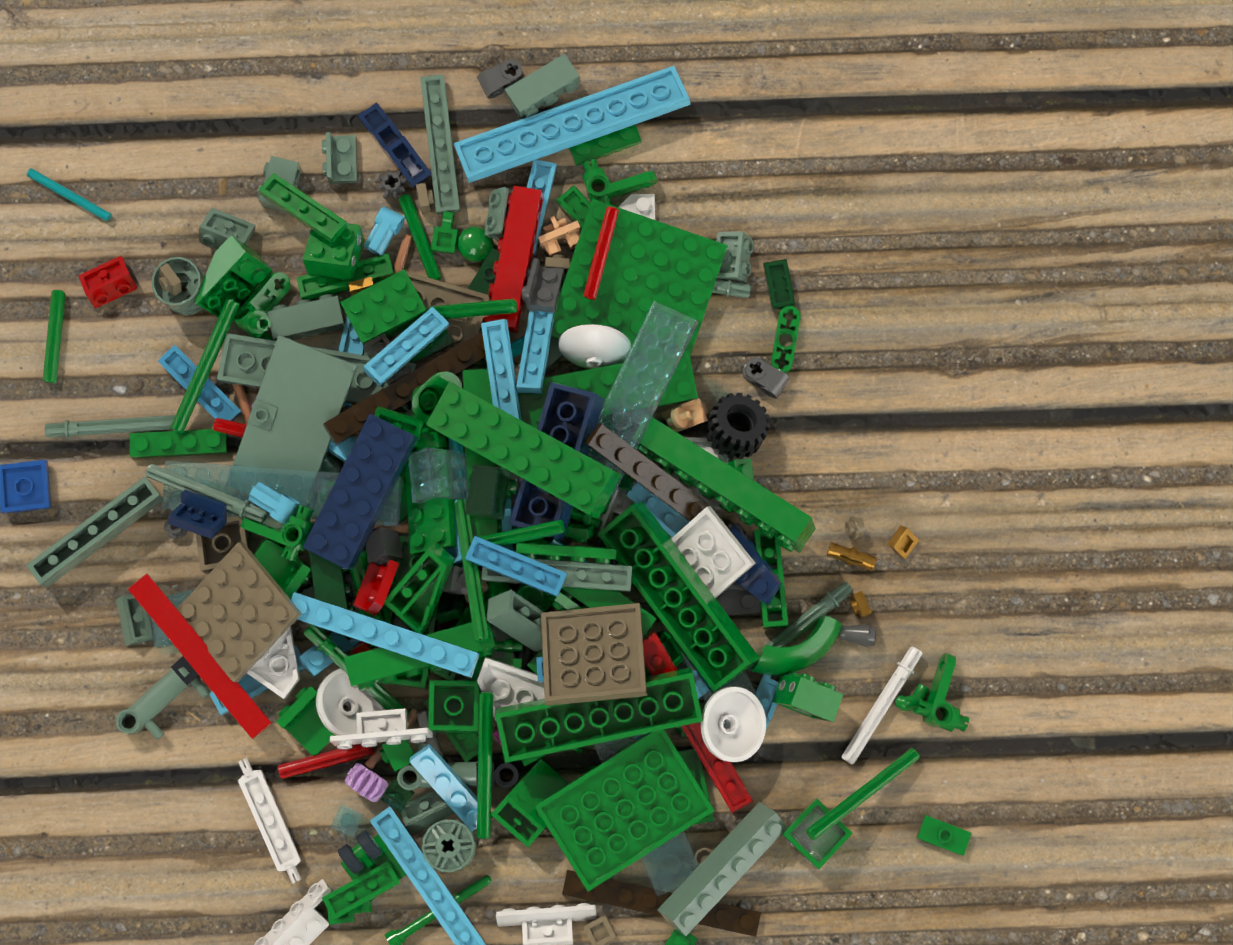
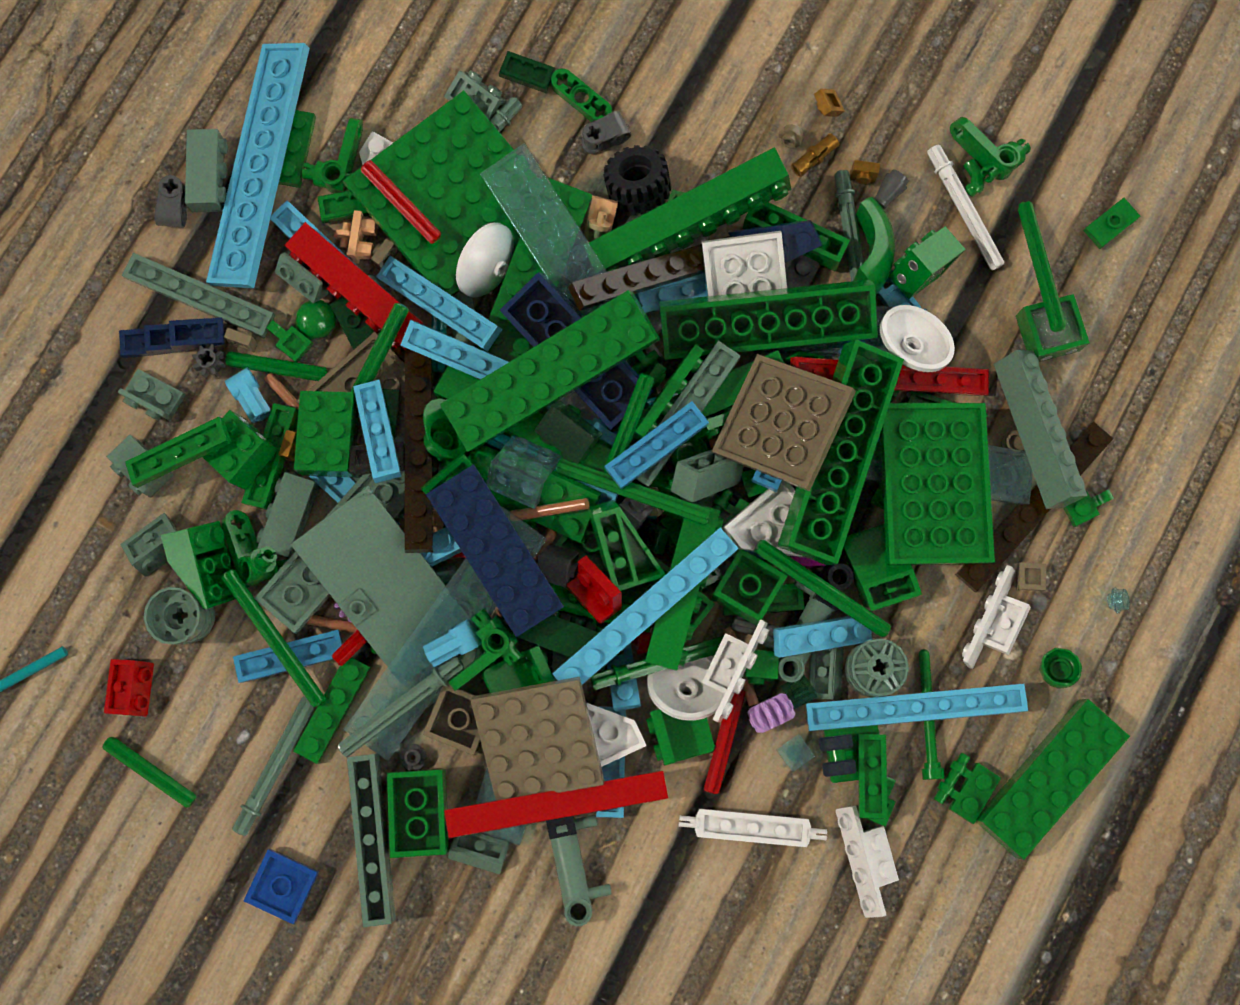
camera: 60 degrees left, 0 degrees up
dark tan plate [158,263,181,297] -> none
dark blue bracket [168,490,227,539] -> none
dark grey bracket [522,258,565,313] -> none
none -> green brick [387,769,449,858]
none -> nougat bar [510,498,589,522]

